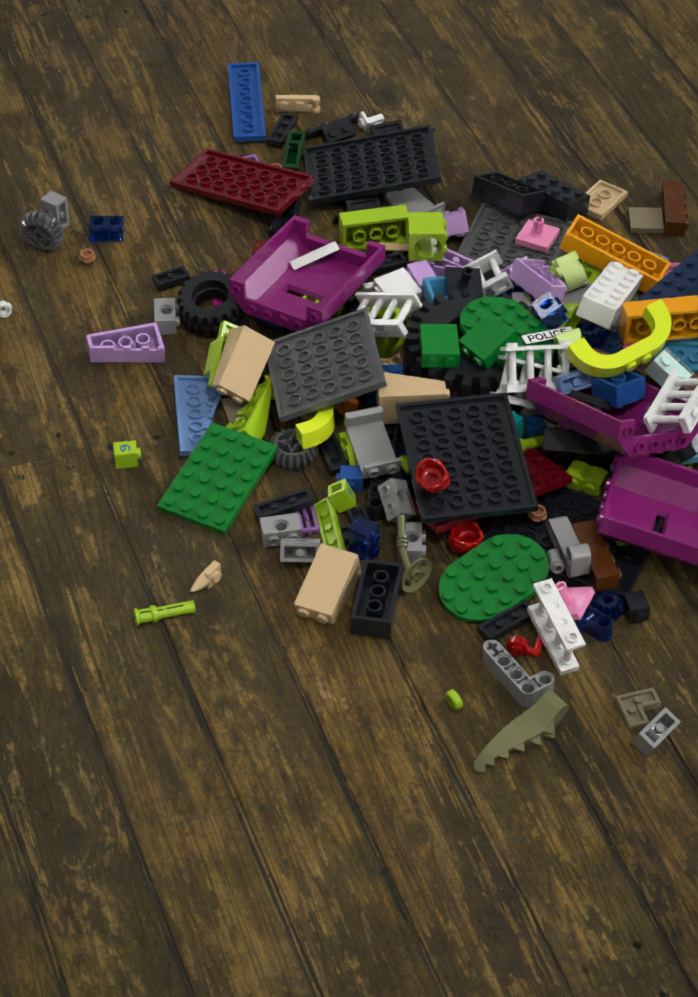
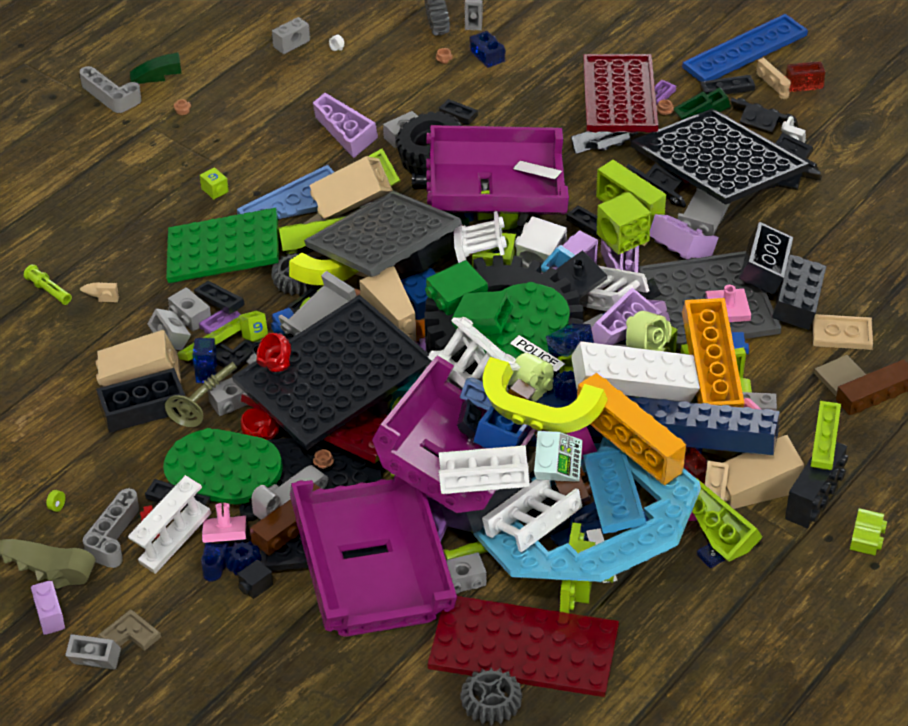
camera: 60 degrees right, 0 degrees up
none -> lavender brick [31,581,65,634]
none -> clear red brick [786,61,826,92]

